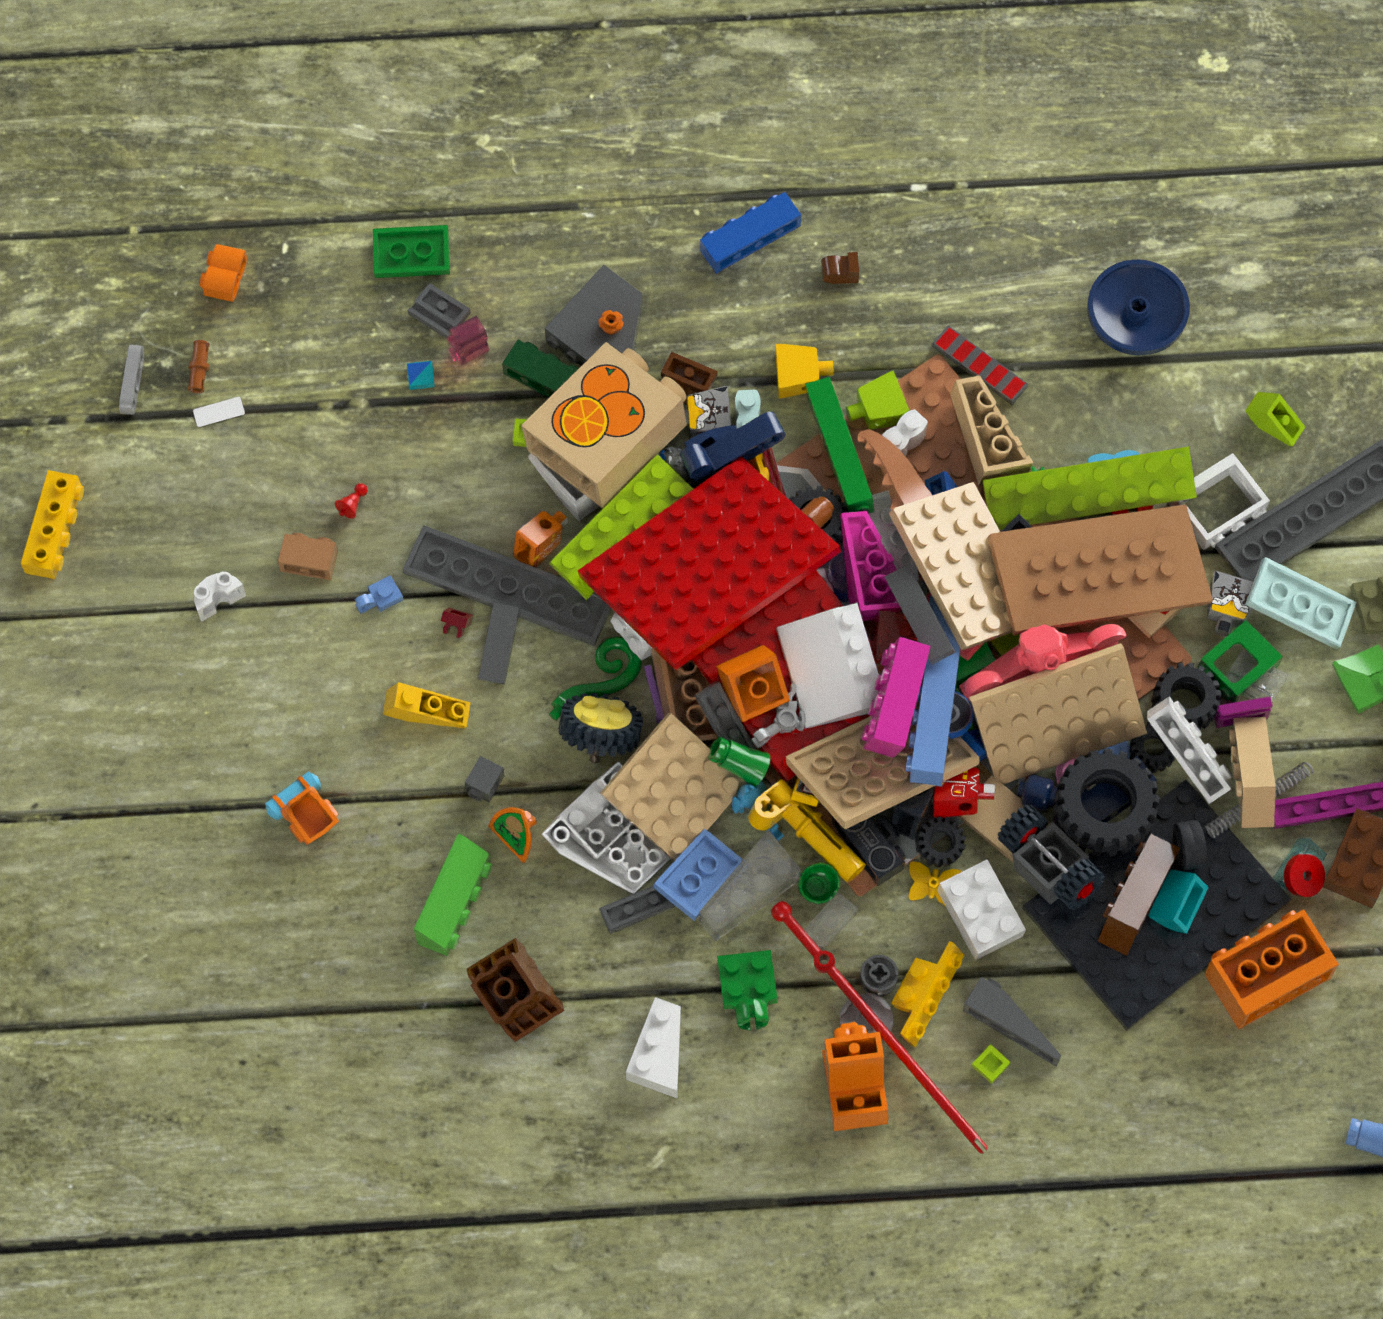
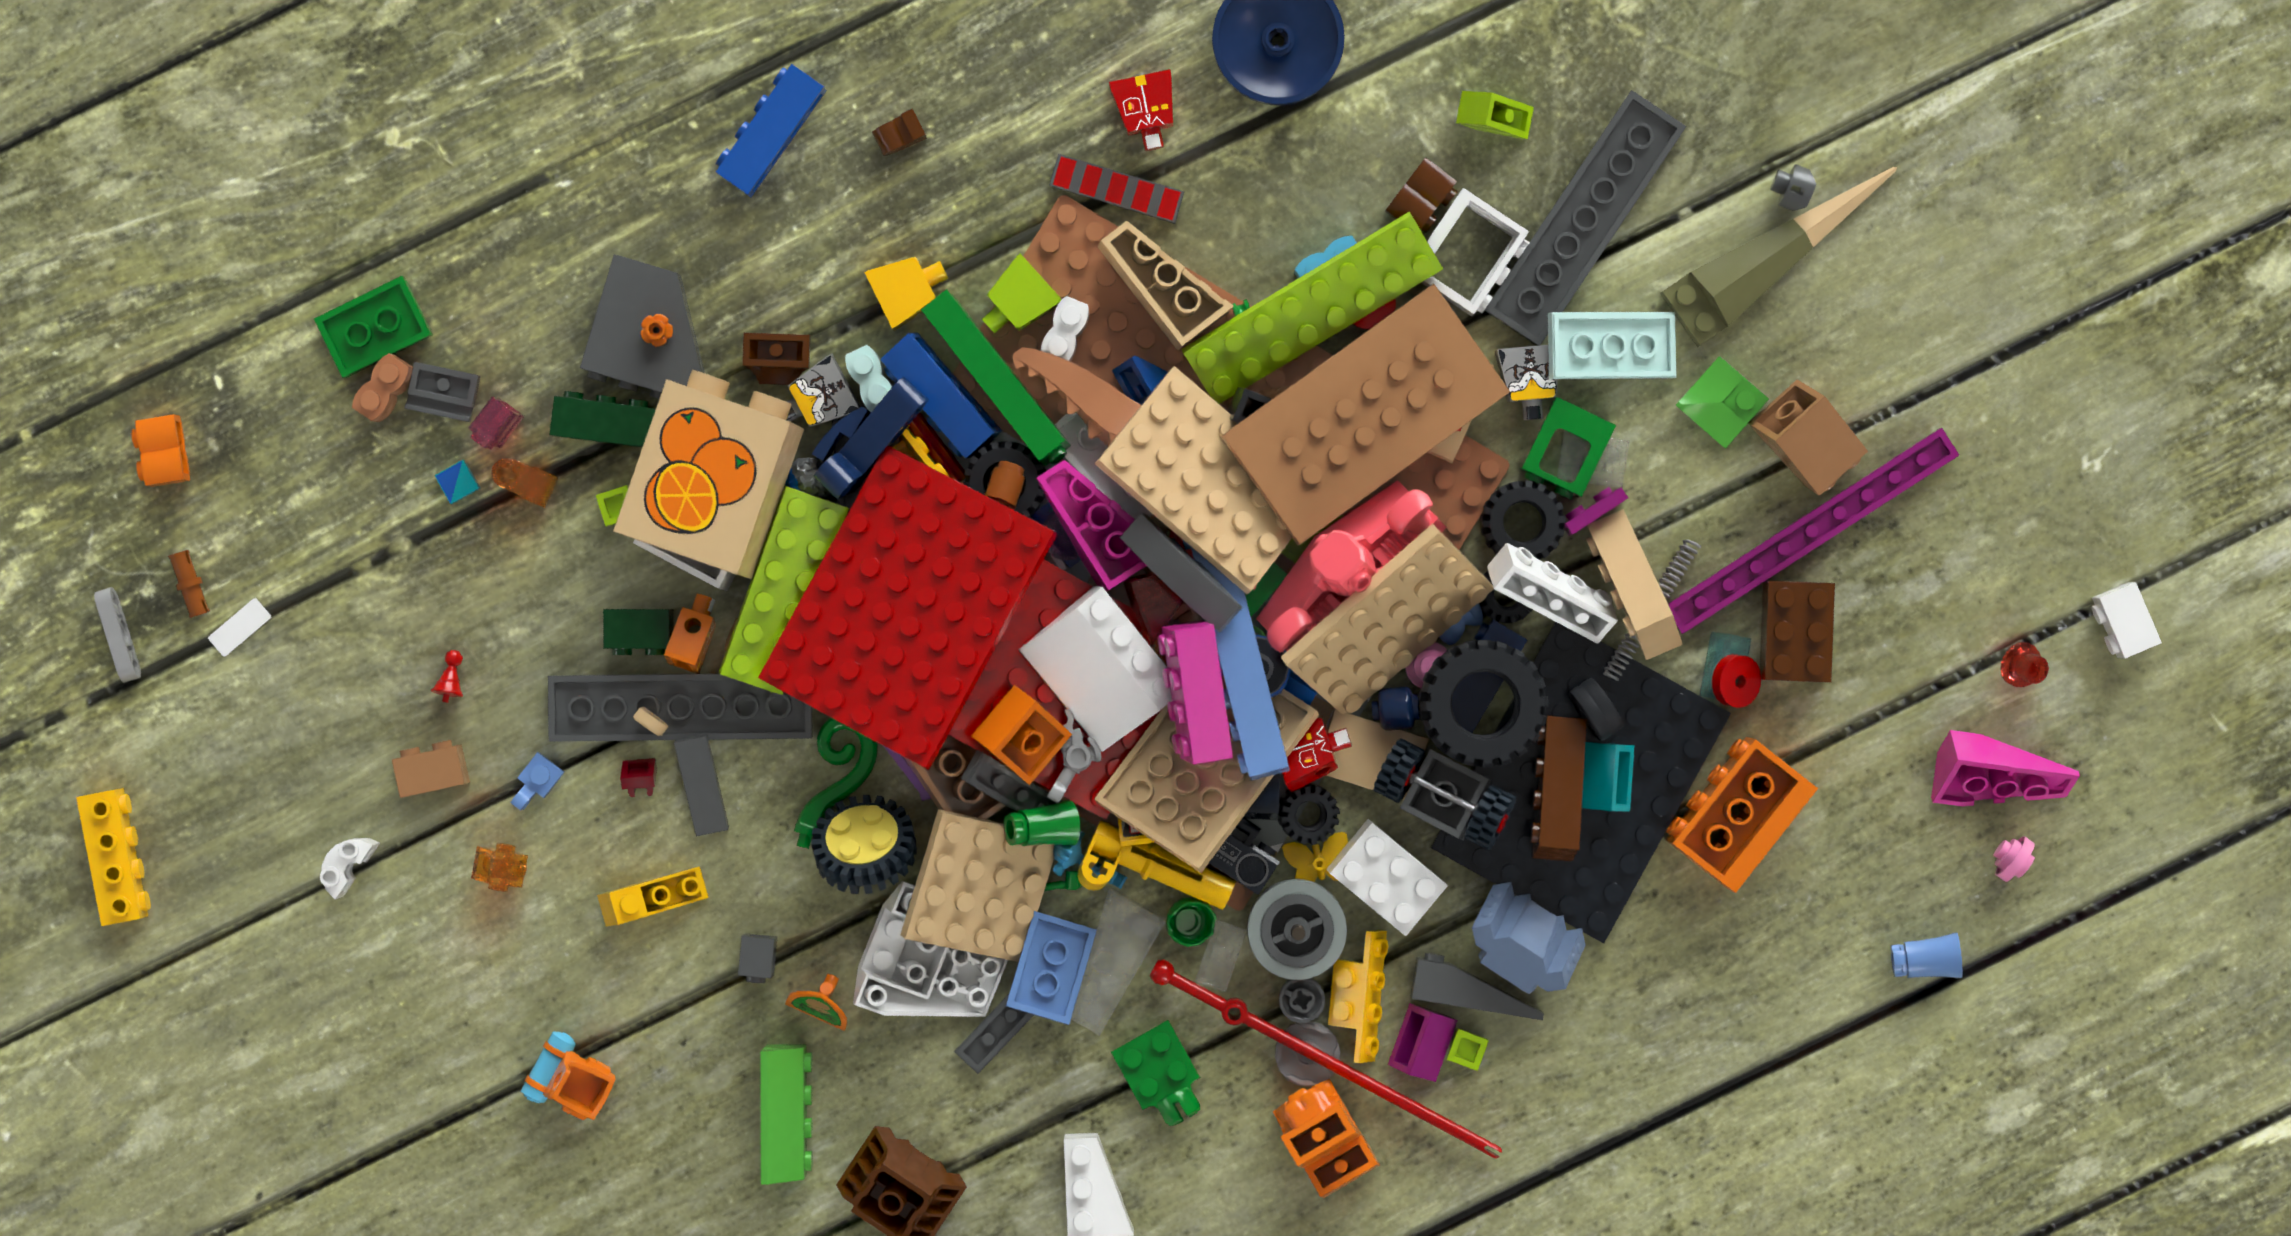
camera: 20 degrees left, 20 degrees up
none -> nougat brick [352,353,413,423]
none -> clear orange brick [471,843,528,892]
none -> clear orange piece [491,458,558,508]
none -> dark green brick [603,609,673,655]
none -> tan tile [633,707,669,736]
none -> blue brick [880,332,1002,459]
none -> green hand [1044,871,1082,892]
none -> red torso [1109,69,1173,151]
none -> wheel [1247,879,1347,980]
none -> reddish brown brick [1385,157,1458,233]
none -> magenta brick [1388,1003,1458,1082]
none -> sand blue slope [1472,882,1586,994]

